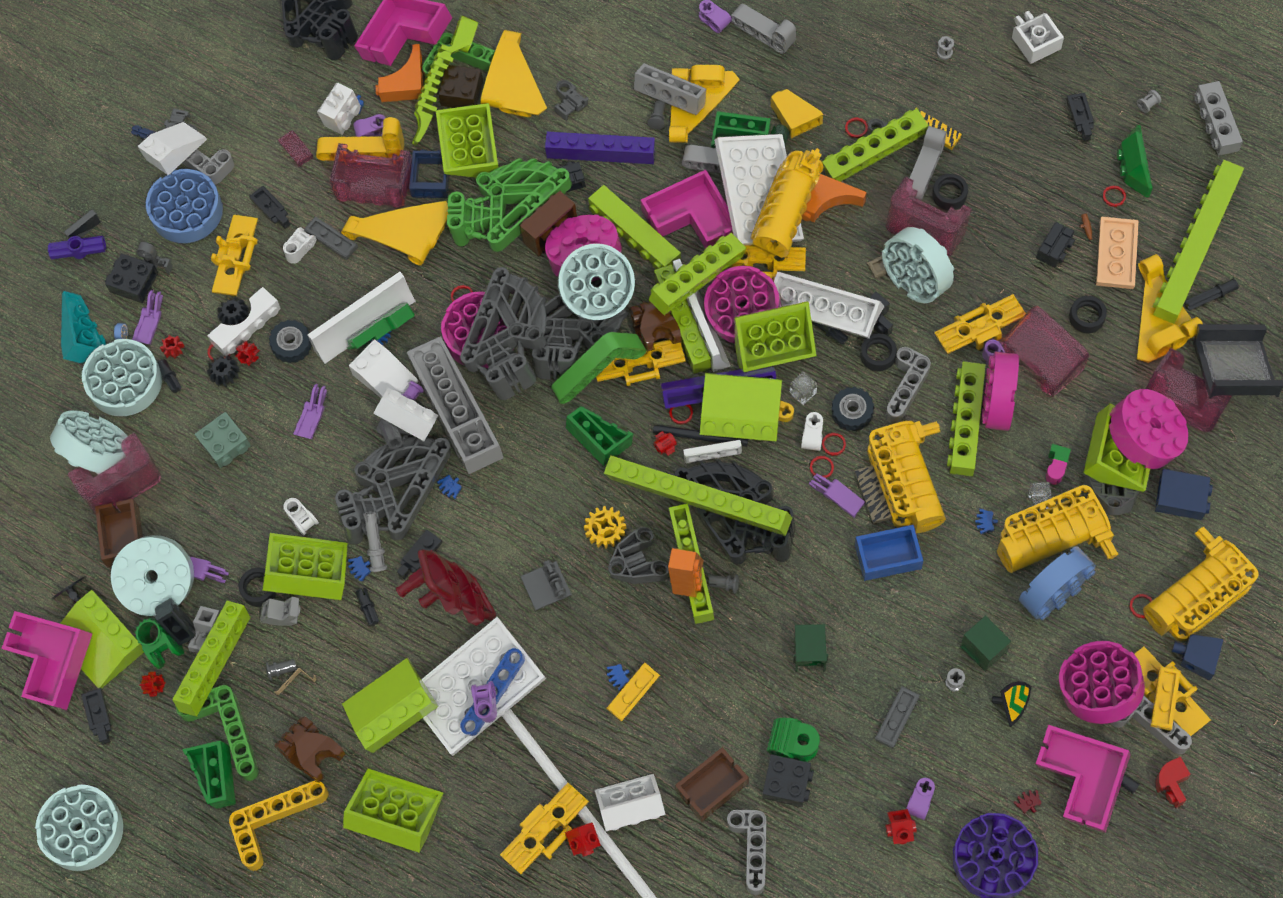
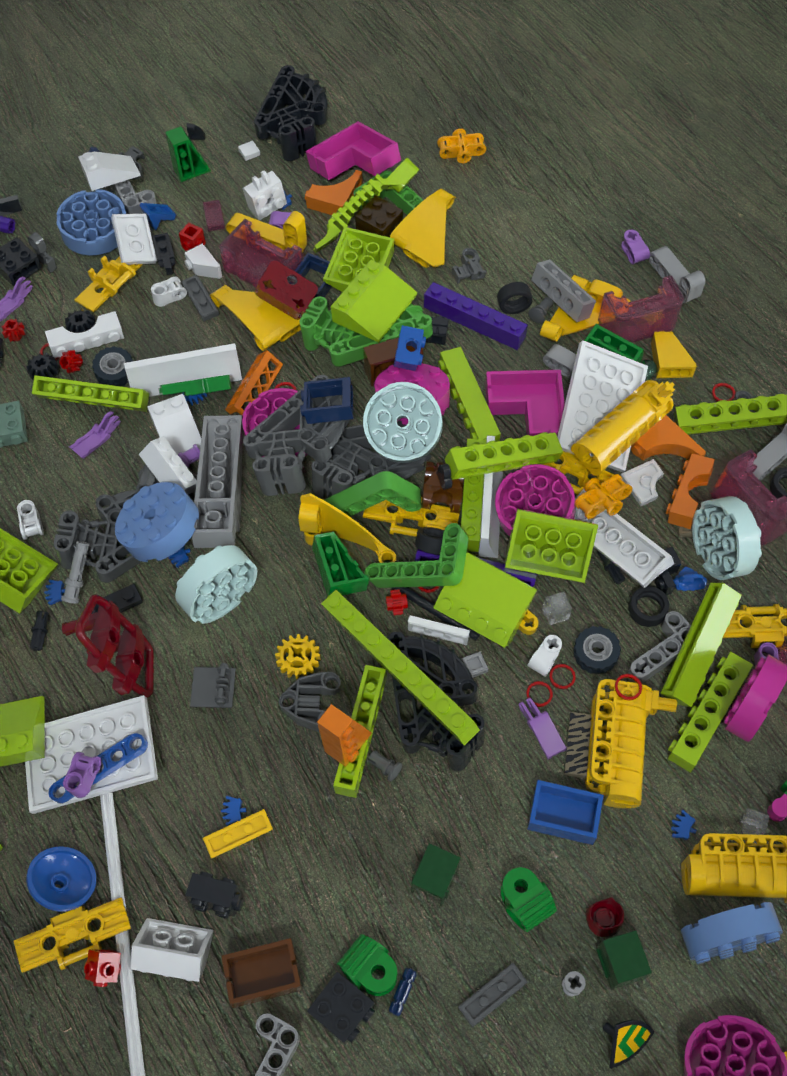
camera: 20 degrees right, 5 degrees down
none -> blue dish [26,847,96,911]
none -> lime brick [32,376,149,412]
none -> white tile [111,214,157,265]
none -> medium blue brick [115,482,199,562]
none -> blue slope [140,203,176,230]
none -> green wedge [165,126,211,182]
none -> light aqua brick [175,545,257,624]
none -> red brick [179,222,206,251]
none -> white slope [184,243,222,279]
none -> black brick [185,871,244,919]
none -> black tile [187,123,206,140]
none -> orange fence [225,350,283,417]
none -> white tile [238,141,260,161]
none -> dark red axle [255,261,318,320]
none -> yellow panel [299,493,396,563]
none -> dark blue window [300,377,353,424]
none -> lime slope [331,260,417,342]
none -> bright green beam [364,523,468,588]
none -> dark blue axle [389,968,417,1016]
none -> blue brick [393,325,426,371]
none -> black tyre [415,527,444,555]
none -> black tile [436,464,452,490]
none -> light grey tile [461,652,488,677]
none -> black tyre [497,282,533,314]
none -> green piece [500,867,557,932]
none -> light orange axle [575,474,633,519]
none -> dark red hair [586,897,624,937]
none -> clear pink windscreen [598,275,684,343]
none -> red piece [615,674,642,701]
none -> white tile [621,459,664,507]
none -> lime brick [660,583,742,707]
none -> orange arch [666,453,715,529]
none -> blue piece [673,567,707,591]

